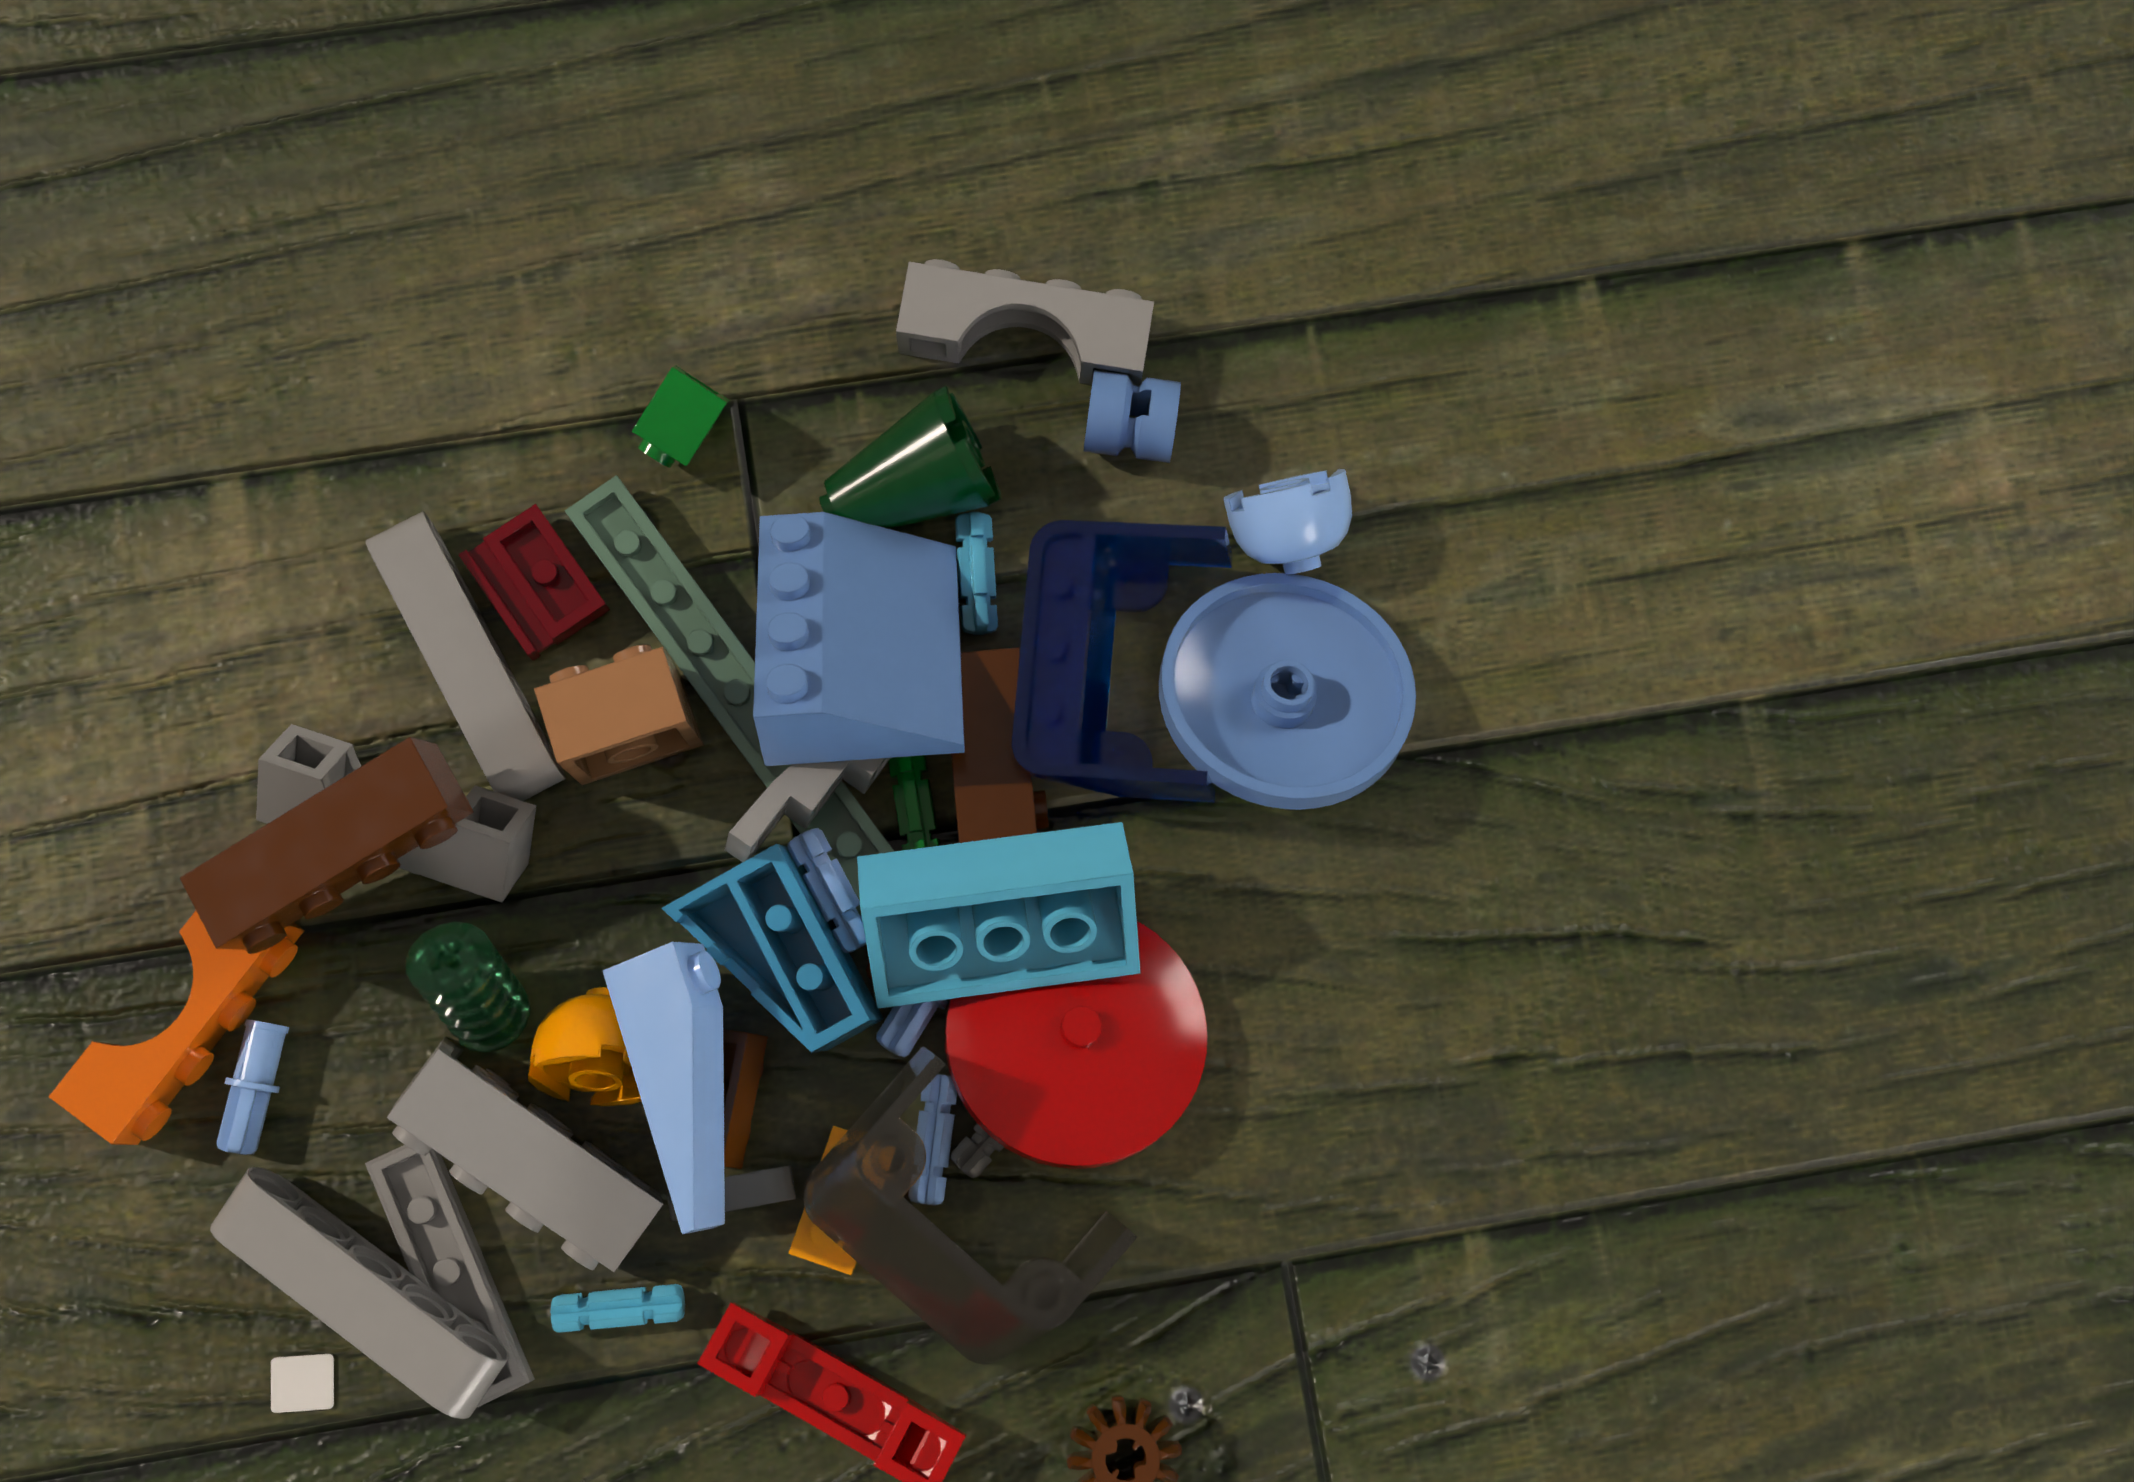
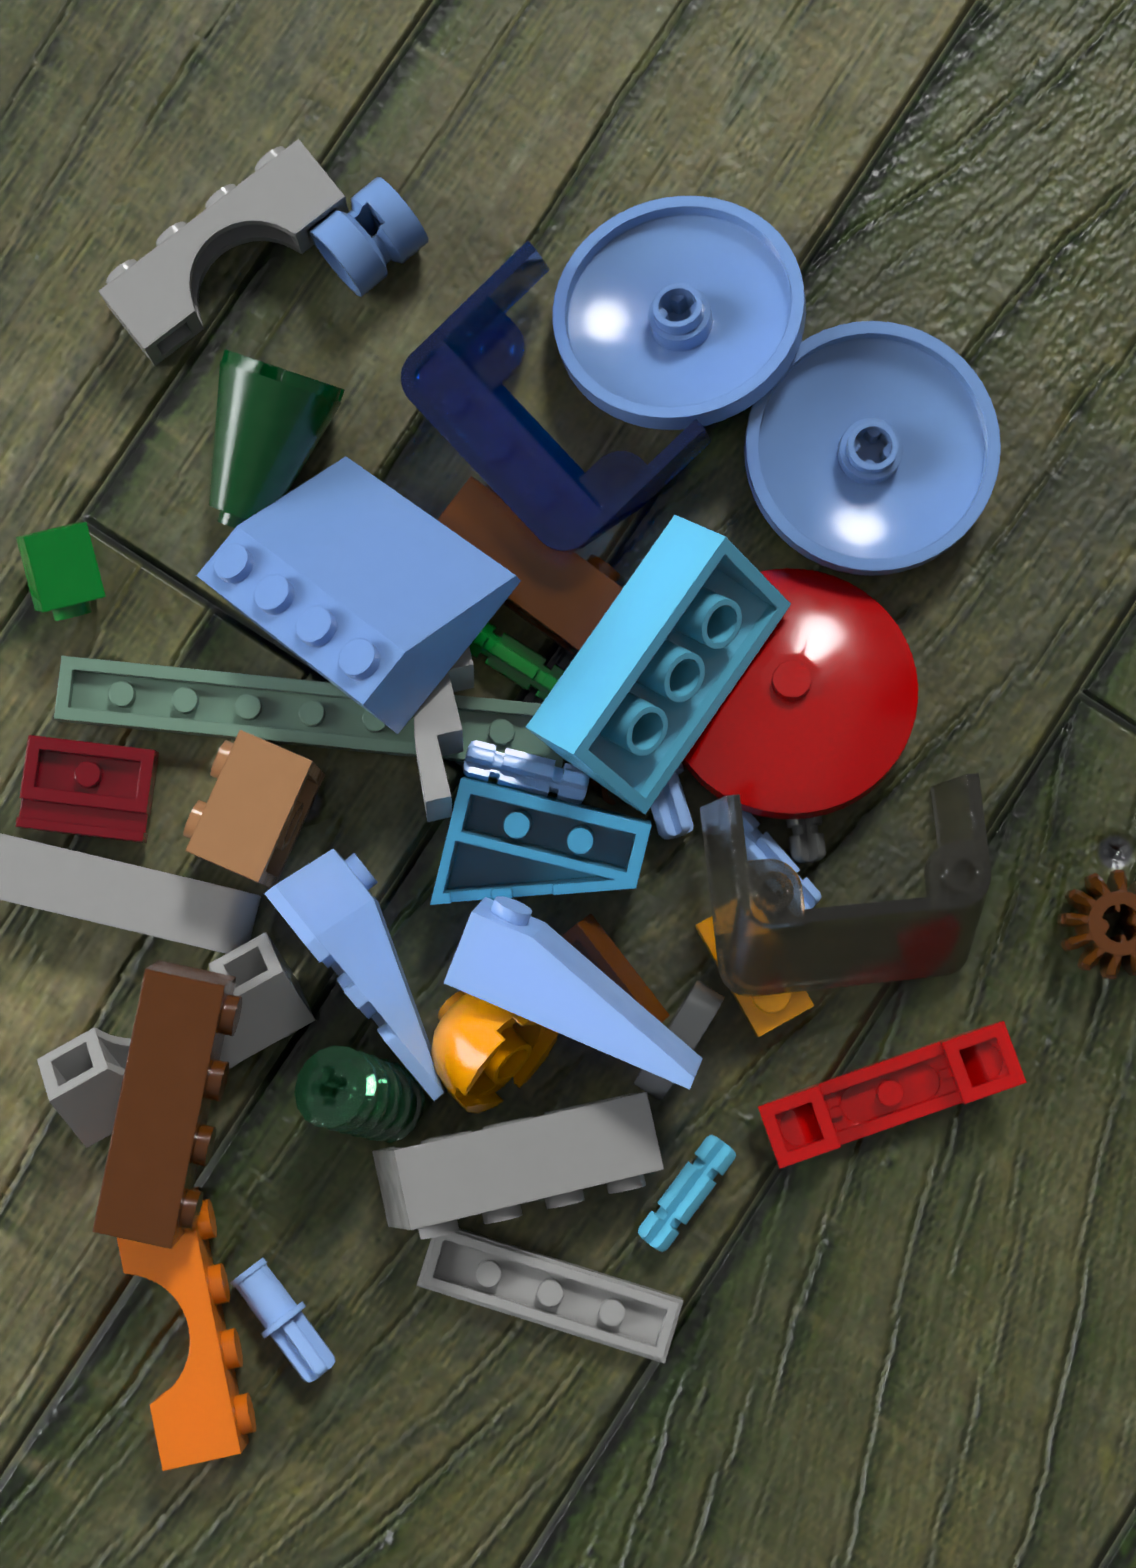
camera: 40 degrees left, 5 degrees up
light grey beam [210,1167,509,1419] -> none
white sticker [271,1354,334,1413] -> none
medium azure axle [955,512,998,635] -> none
light blue cylinder [1224,469,1352,574] -> none
none -> light blue wedge [264,849,447,1101]
none -> medium blue dish [744,321,1001,576]

